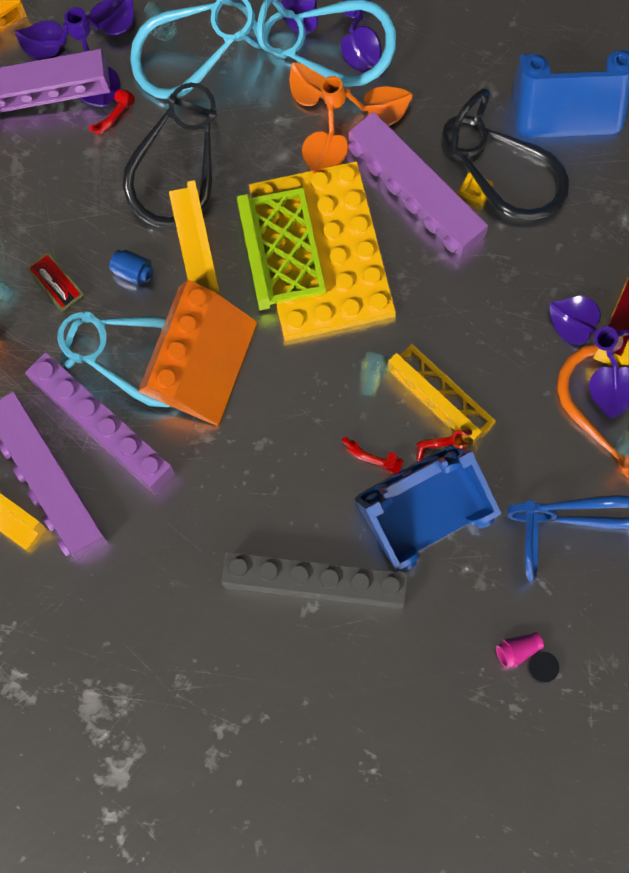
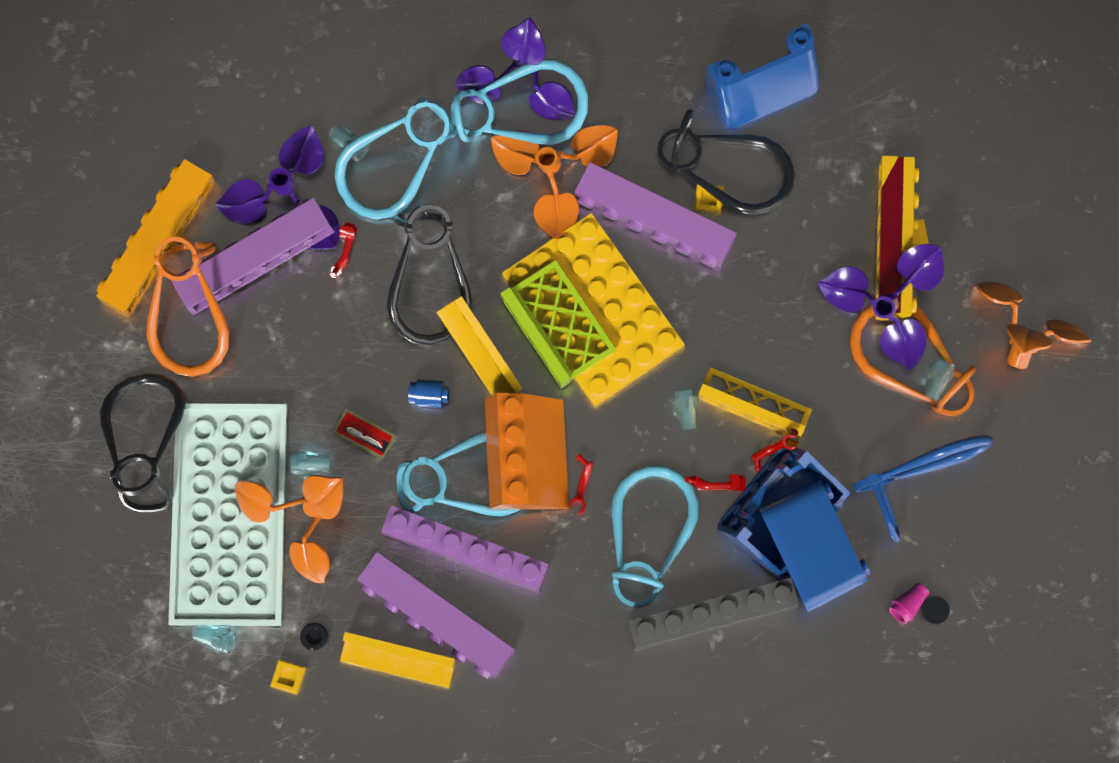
camera: 25 degrees left, 5 degrees up
none -> red piece [569,454,593,516]
none -> medium azure animal [612,465,699,607]
none -> blue windscreen [759,480,871,612]

